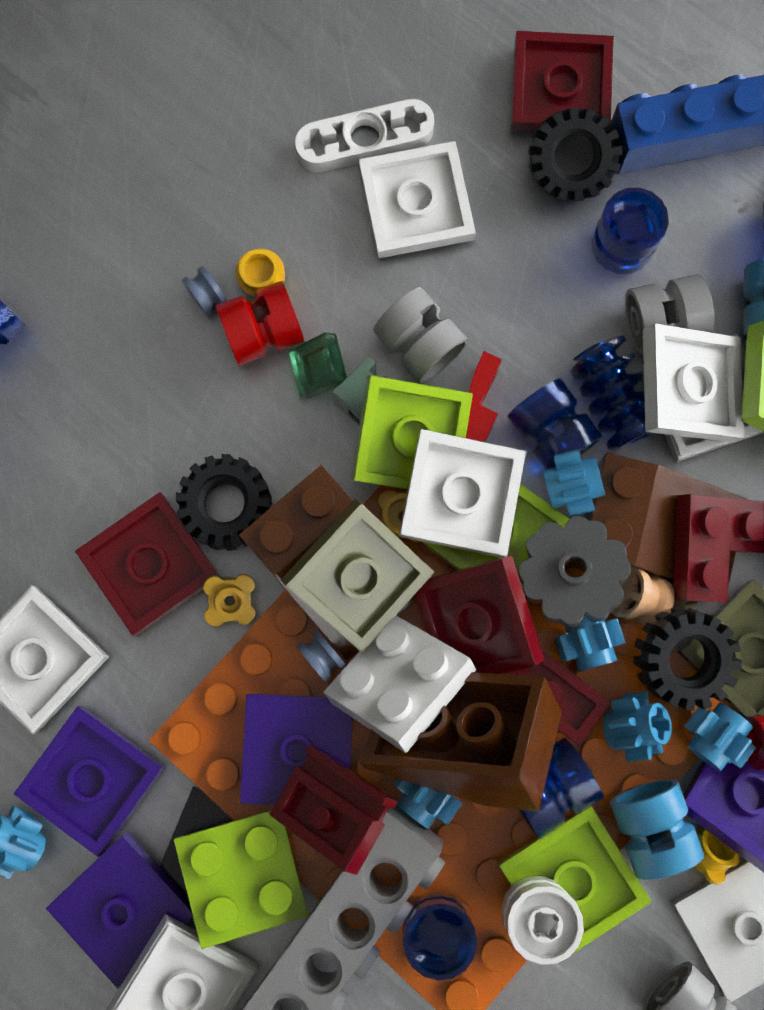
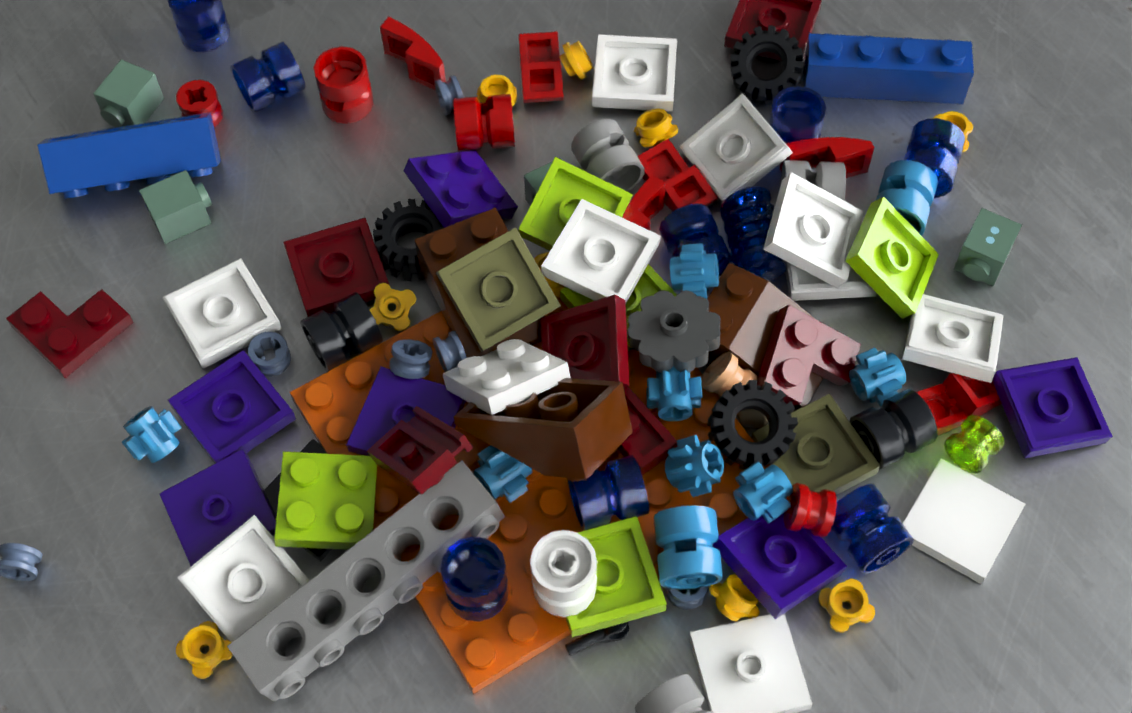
camera: 15 degrees right, 20 degrees down
clear green tile [289,332,347,398] -> none
white beam [295,99,434,173] -> none
none -> sand blue bush [248,332,291,377]
none -> black wheel [300,292,383,371]
none -> red wheel [314,46,374,124]
none -> red slope [380,16,446,91]
none -> sand blue bush [389,339,433,379]
none -> dark purple plate [403,150,518,228]
none -> red slope [519,31,564,103]
none -> yellow plate [559,40,594,80]
none -> yellow plate [634,109,678,147]
none -> red slope [638,139,718,220]
none -> white tile [679,93,793,207]
none -> red slope [779,137,875,178]

